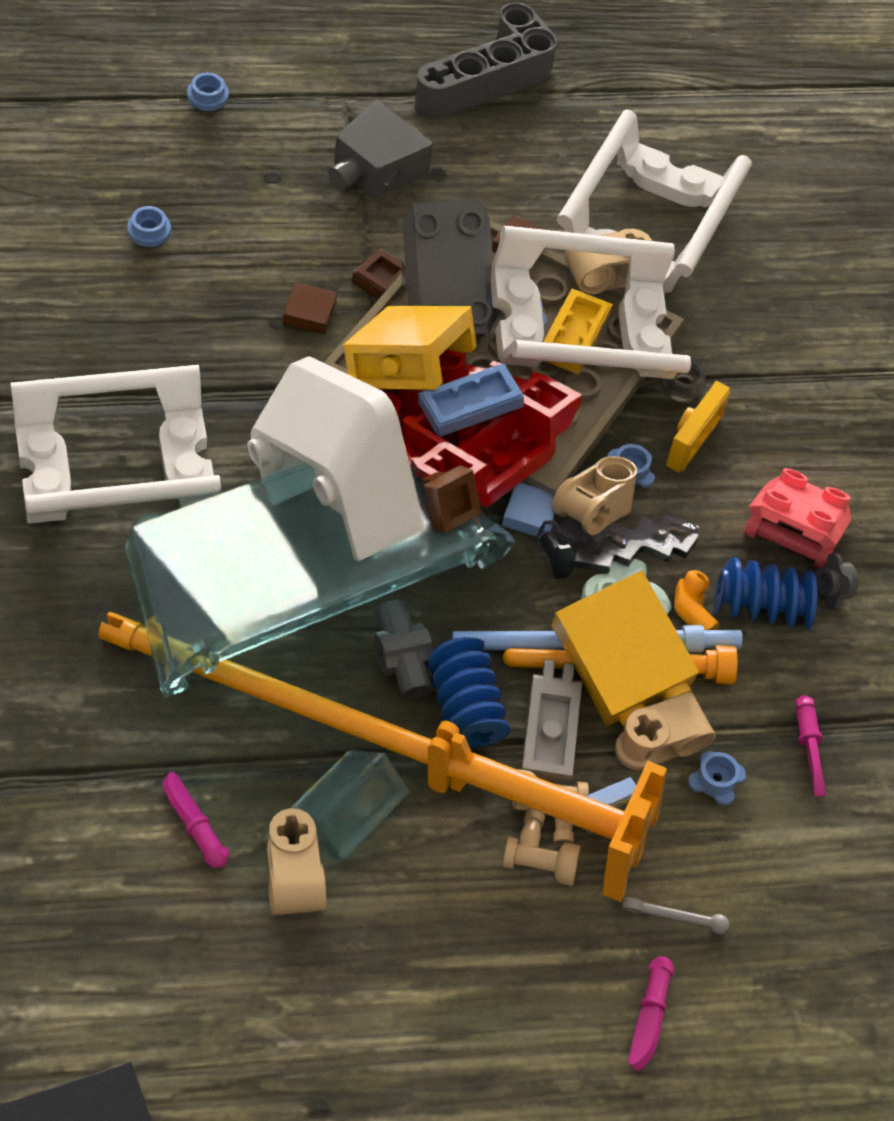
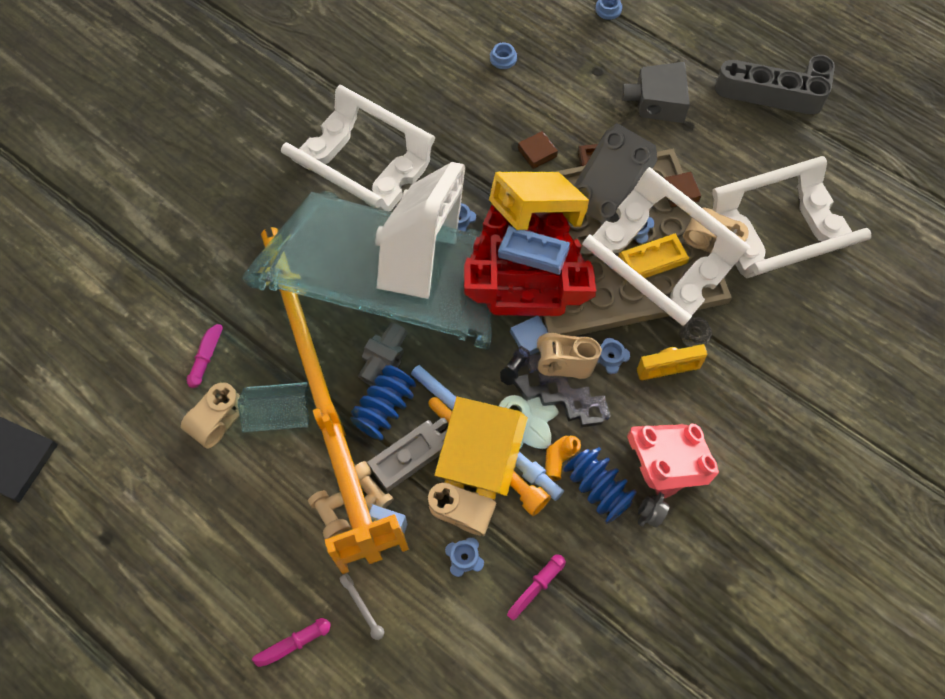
camera: 55 degrees right, 10 degrees up
reddish brown tile [420,466,481,533] -> none

